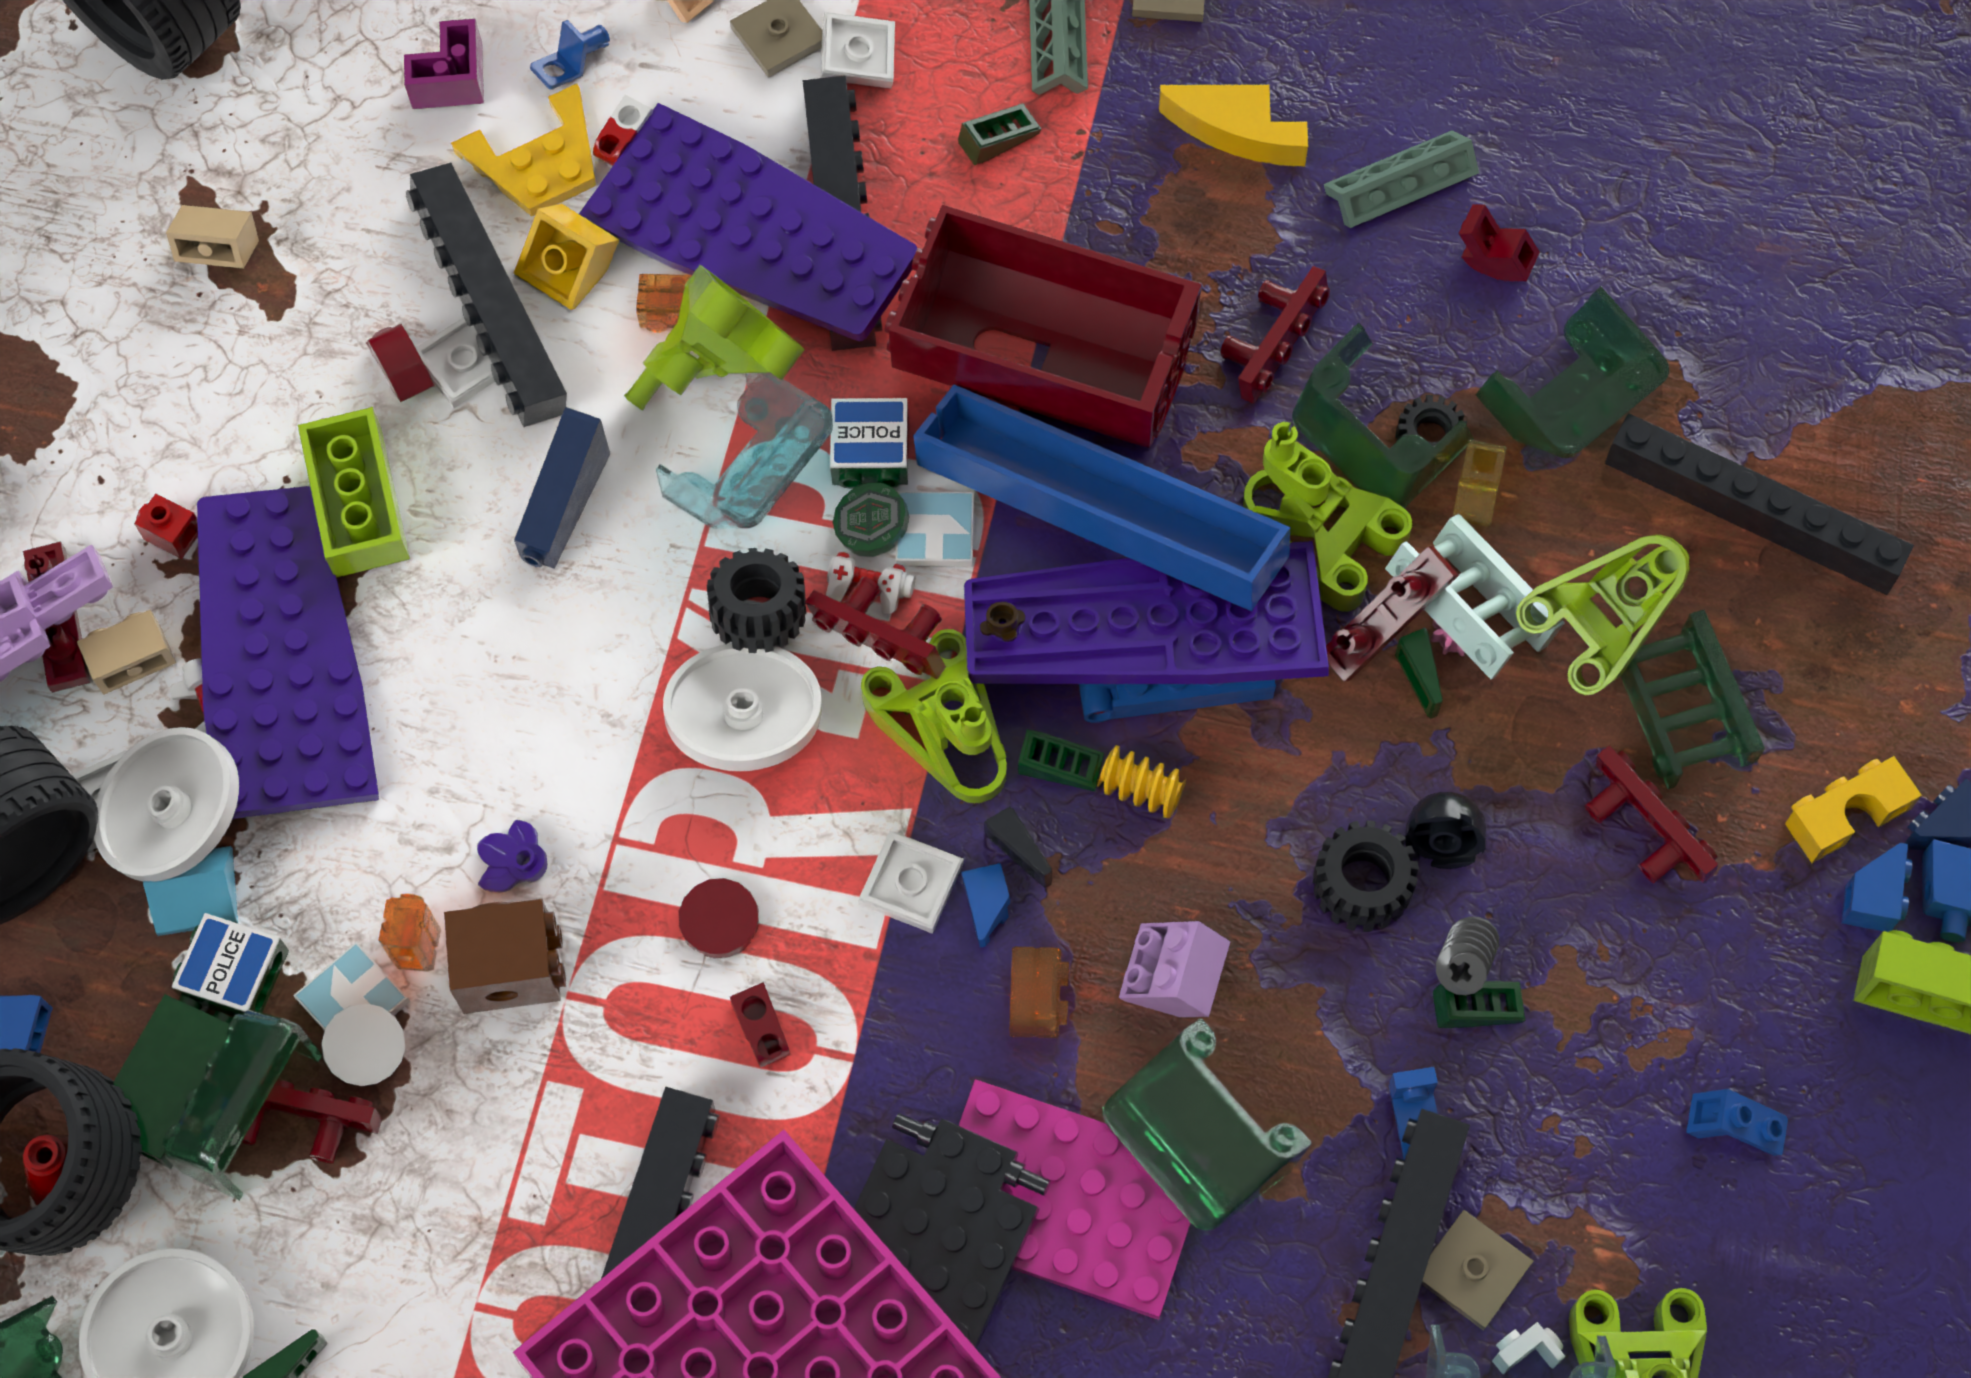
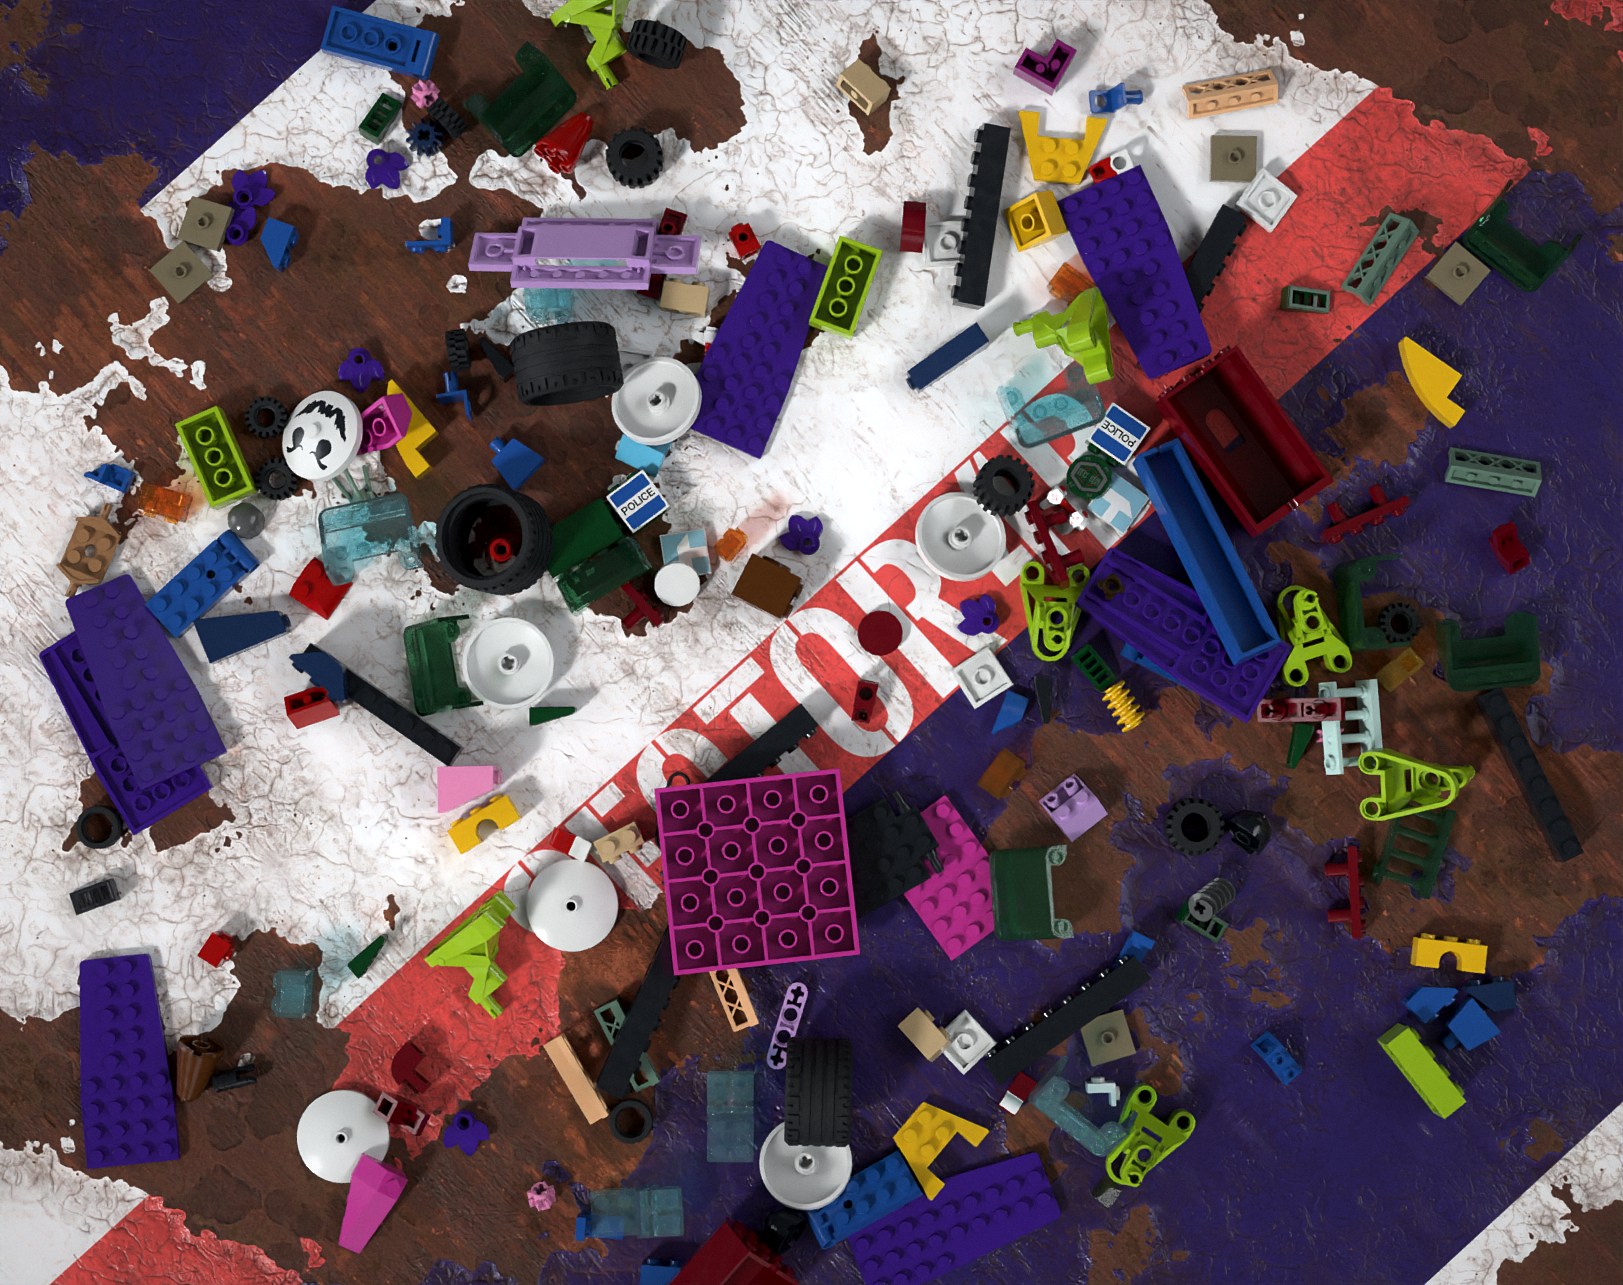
camera: 35 degrees right, 20 degrees up
none -> dark purple plate [957,594,1000,636]

